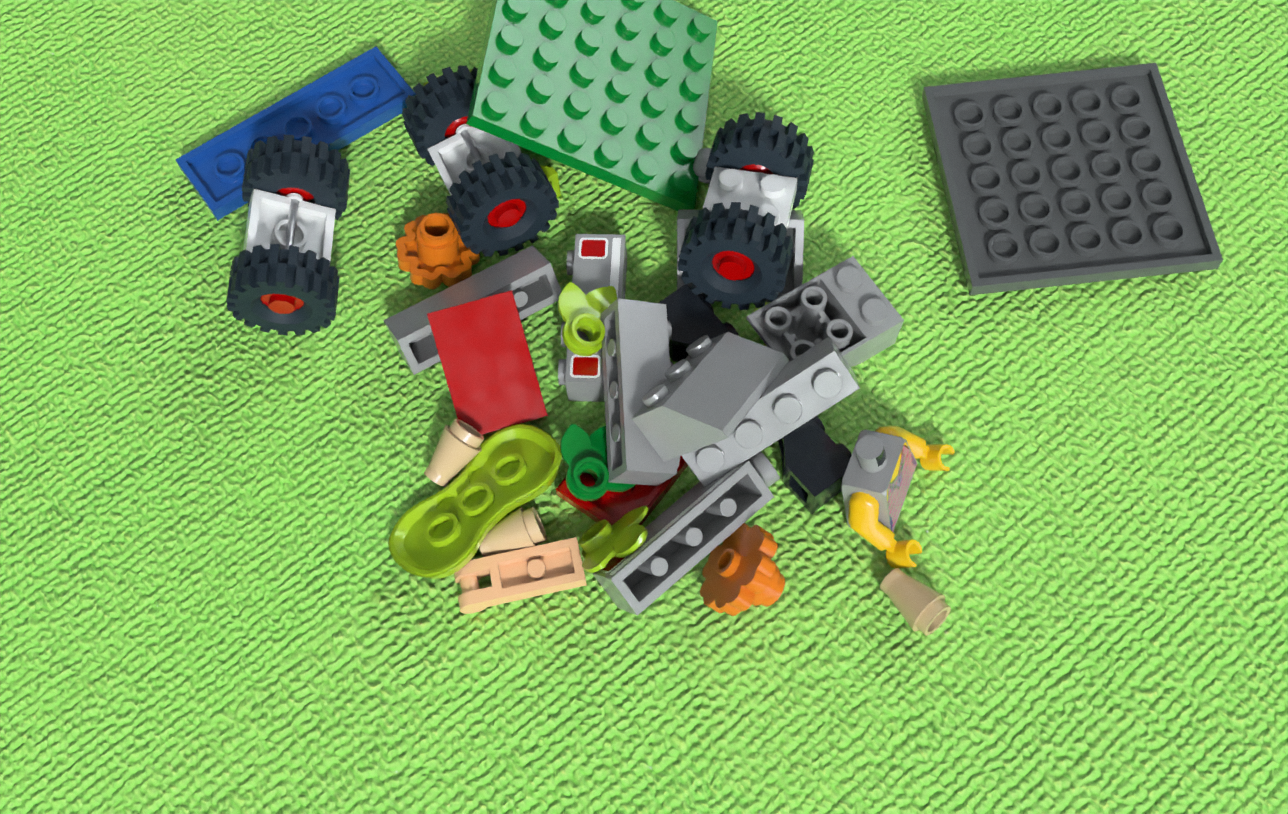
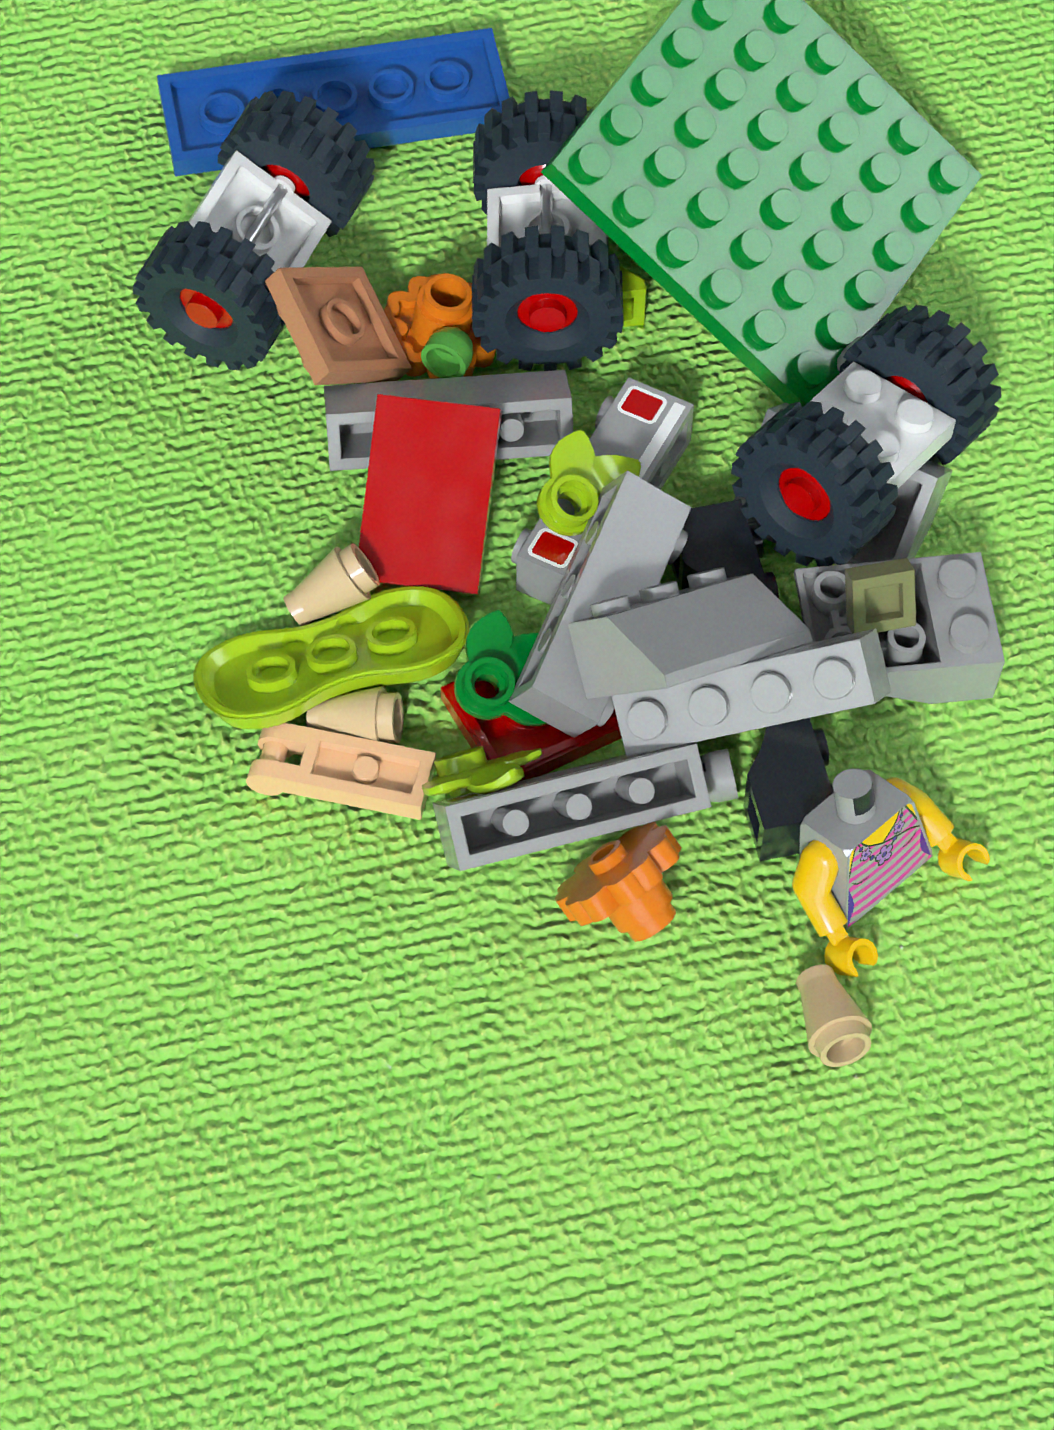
camera: 20 degrees right, 5 degrees down
none -> nougat plate [265,267,412,385]
none -> bright green hinge [421,327,474,378]
none -> olive tile [845,558,916,634]

